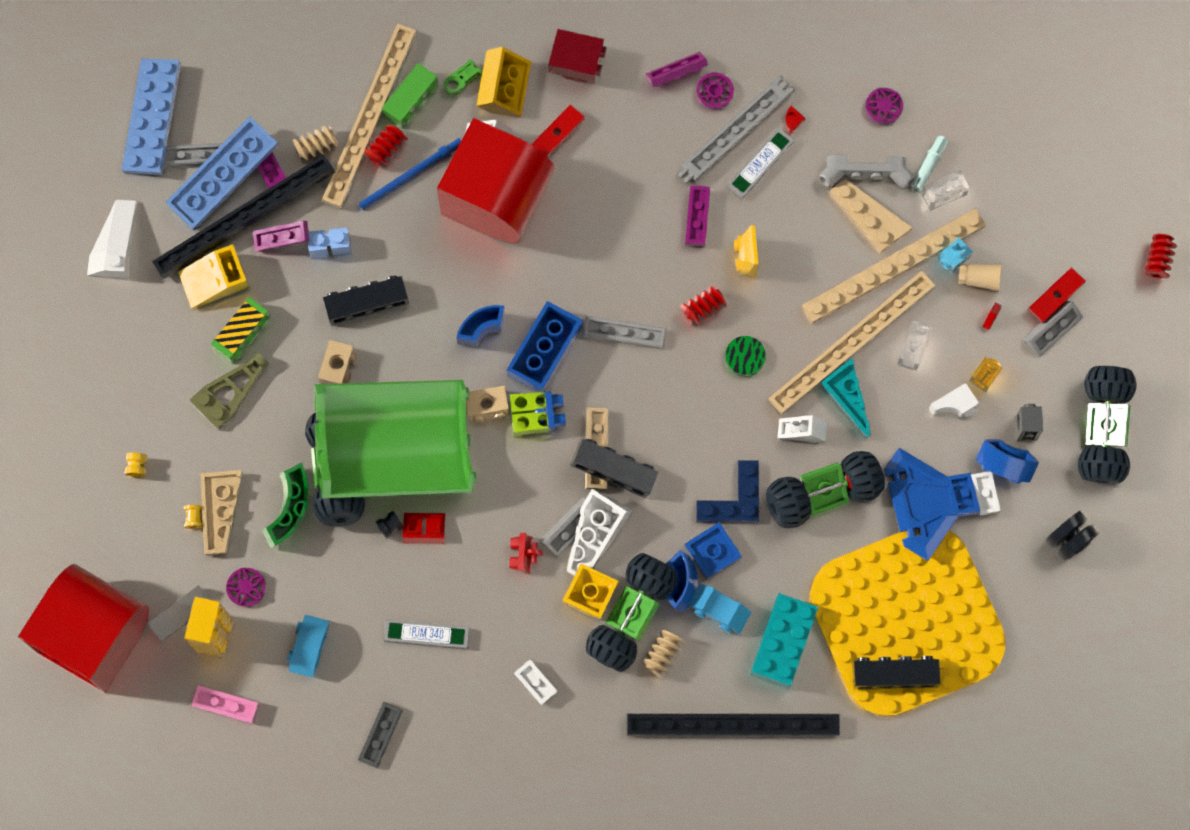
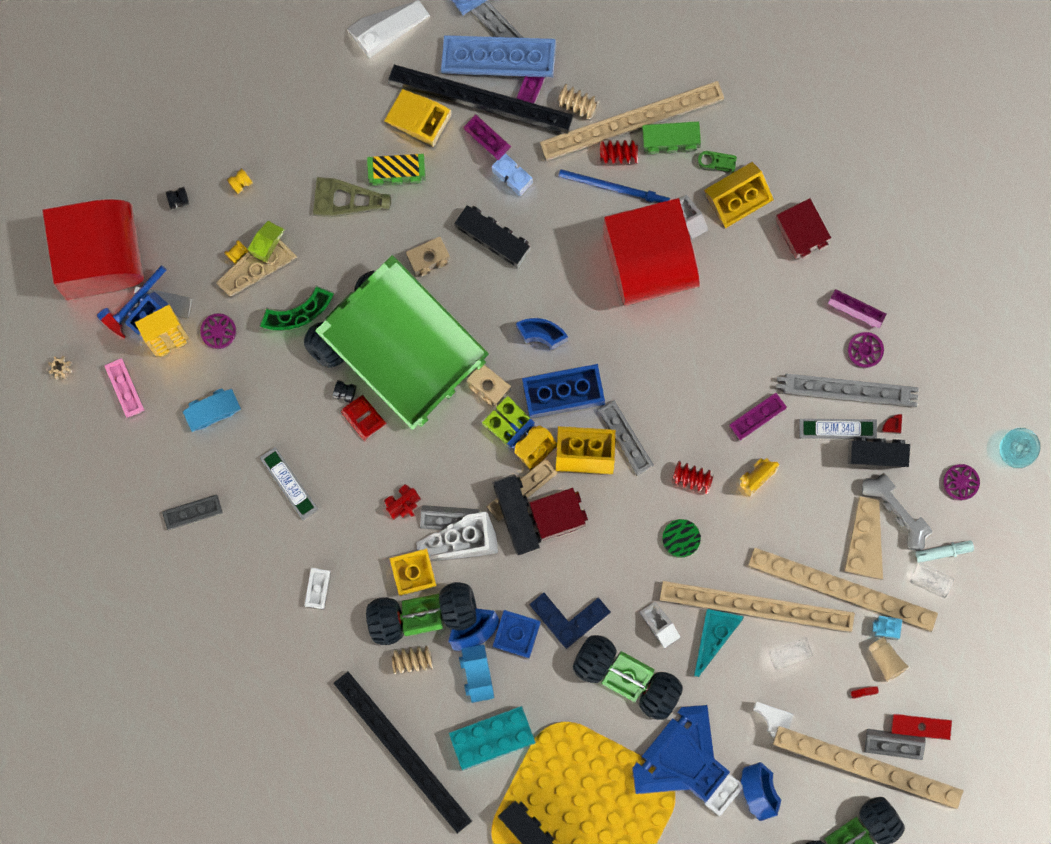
camera: 55 degrees right, 5 degrees up
red tile [531,104,585,157] -> none
clear yellow brick [969,357,1003,392] -> none
dark grey brick [1015,404,1043,441] -> none
red piece [1145,234,1177,279] -> none
none -> tan gear [48,356,72,380]
none -> blue piece [97,265,167,338]
none -> blue brick [124,292,169,335]
none -> black wheel [166,187,189,210]
none -> lime slope [248,221,285,263]
none -> yellow slope [514,425,557,471]
none -> dark red brick [529,488,588,541]
none -> yellow slope [555,426,616,474]
none -> tan plate [772,726,964,809]
none -> black piece [847,437,910,467]
none -> clear light blue piece [1000,428,1040,468]

